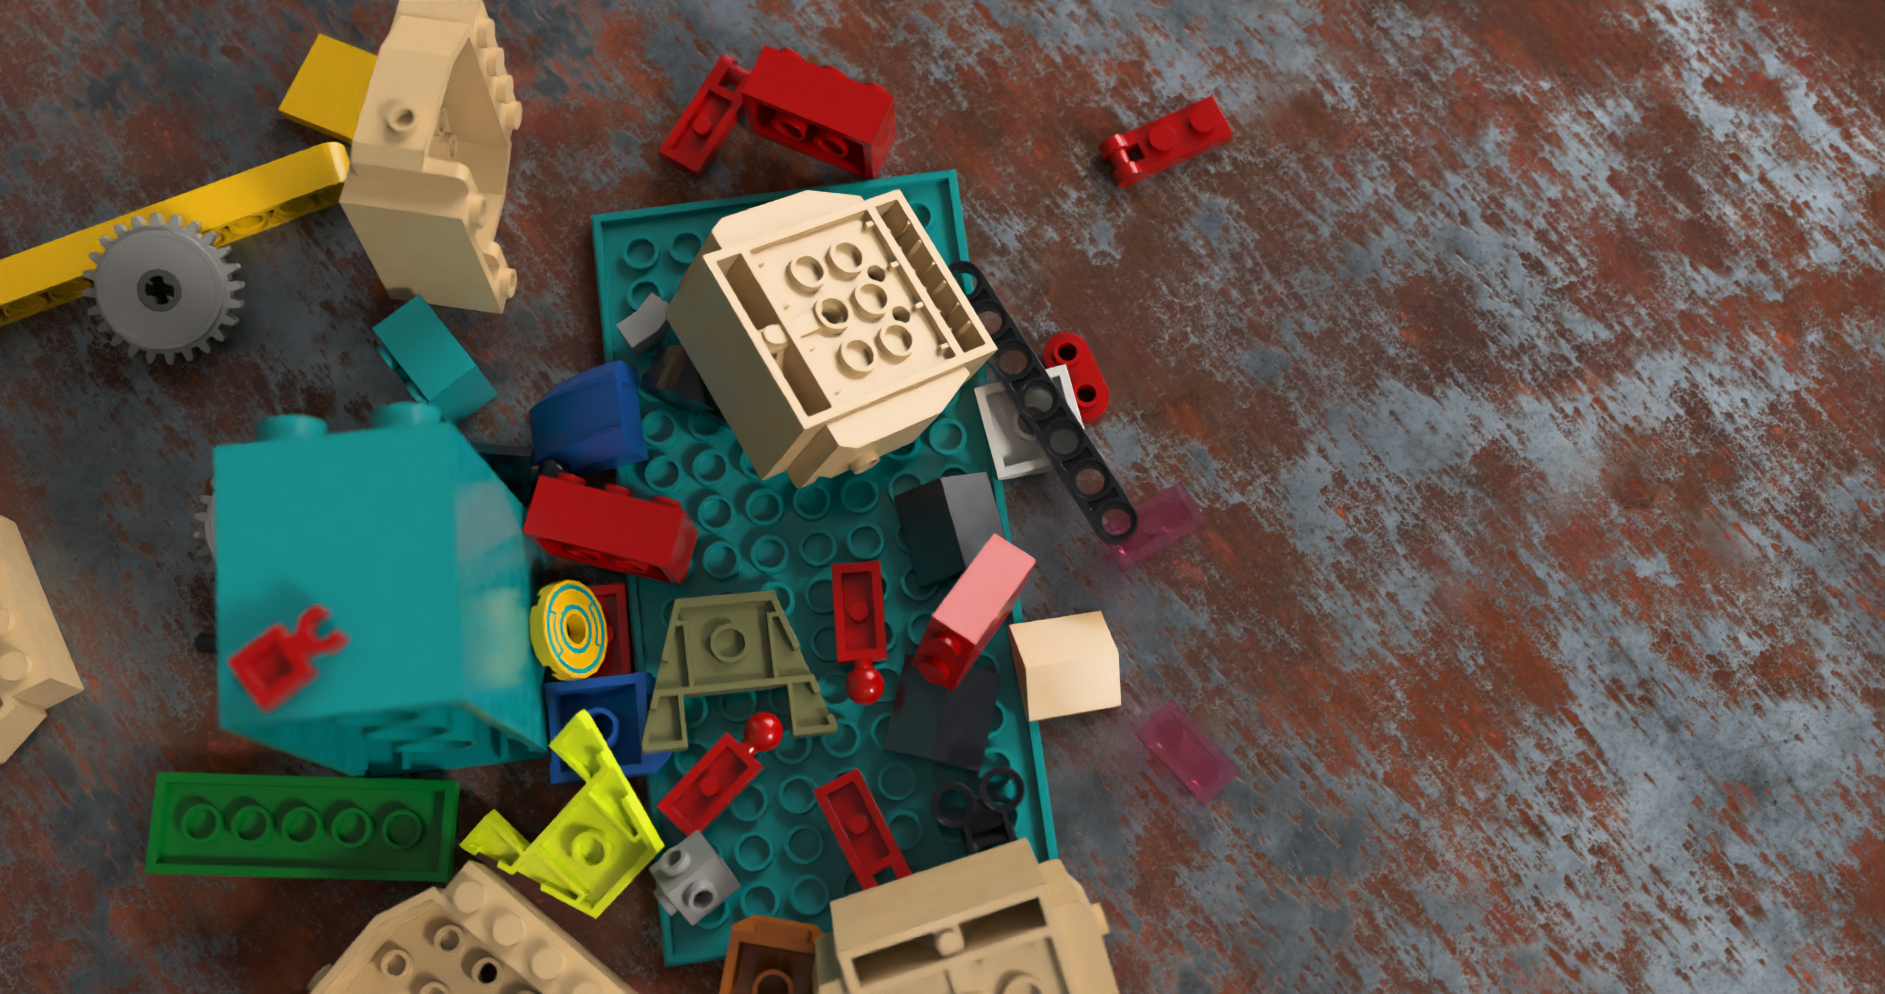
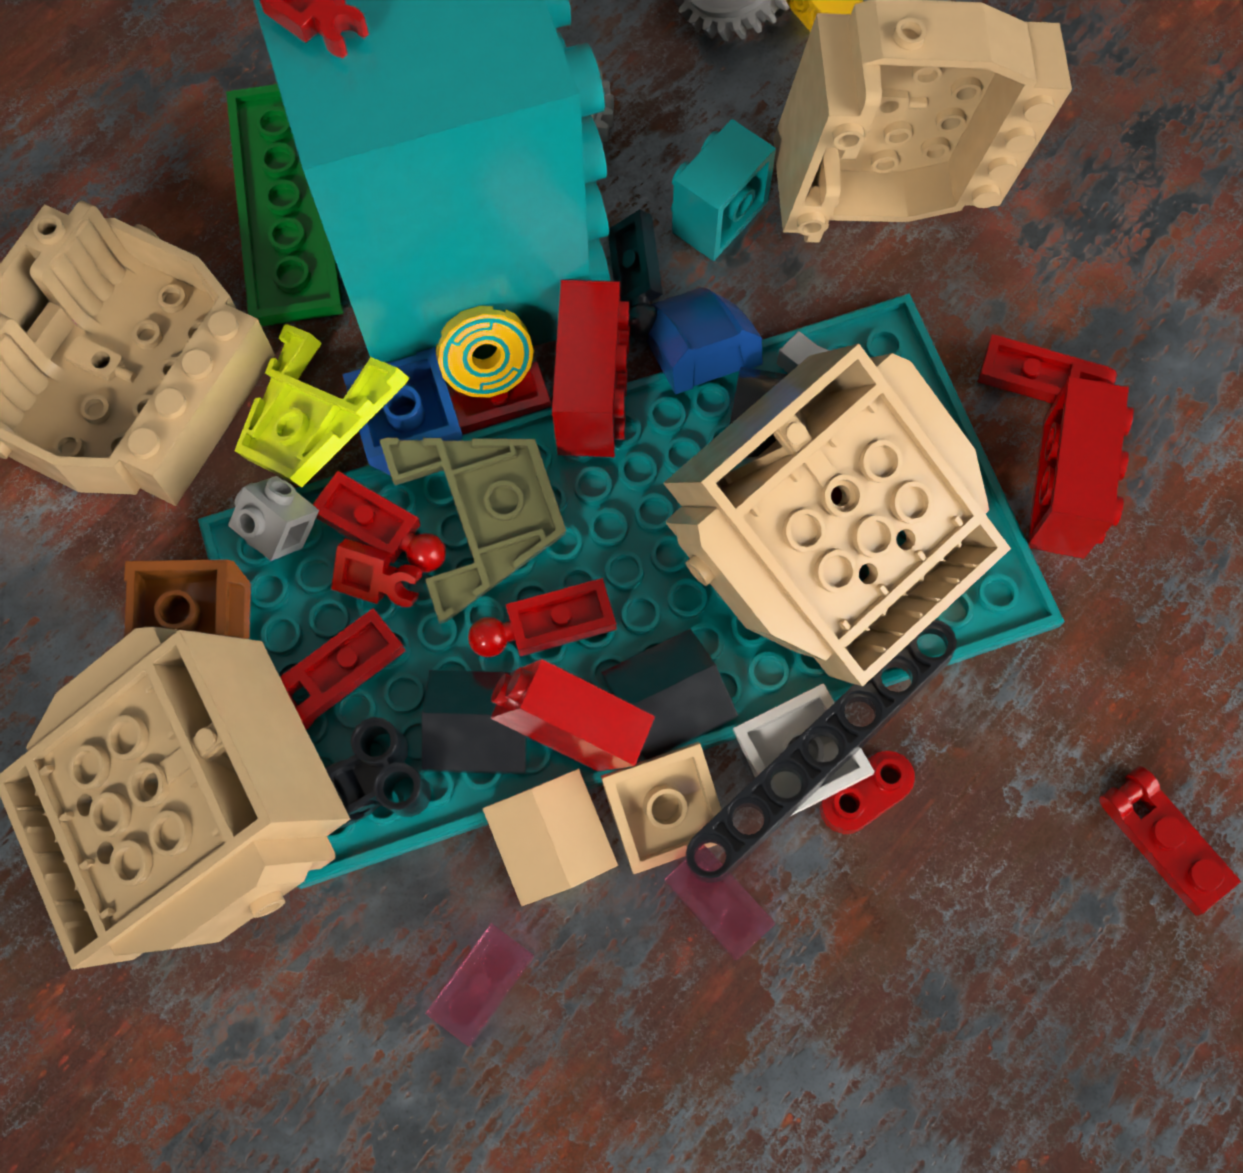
camera: 80 degrees right, 5 degrees down
none -> red plate [331,538,423,607]
none -> tan slope [601,741,722,874]

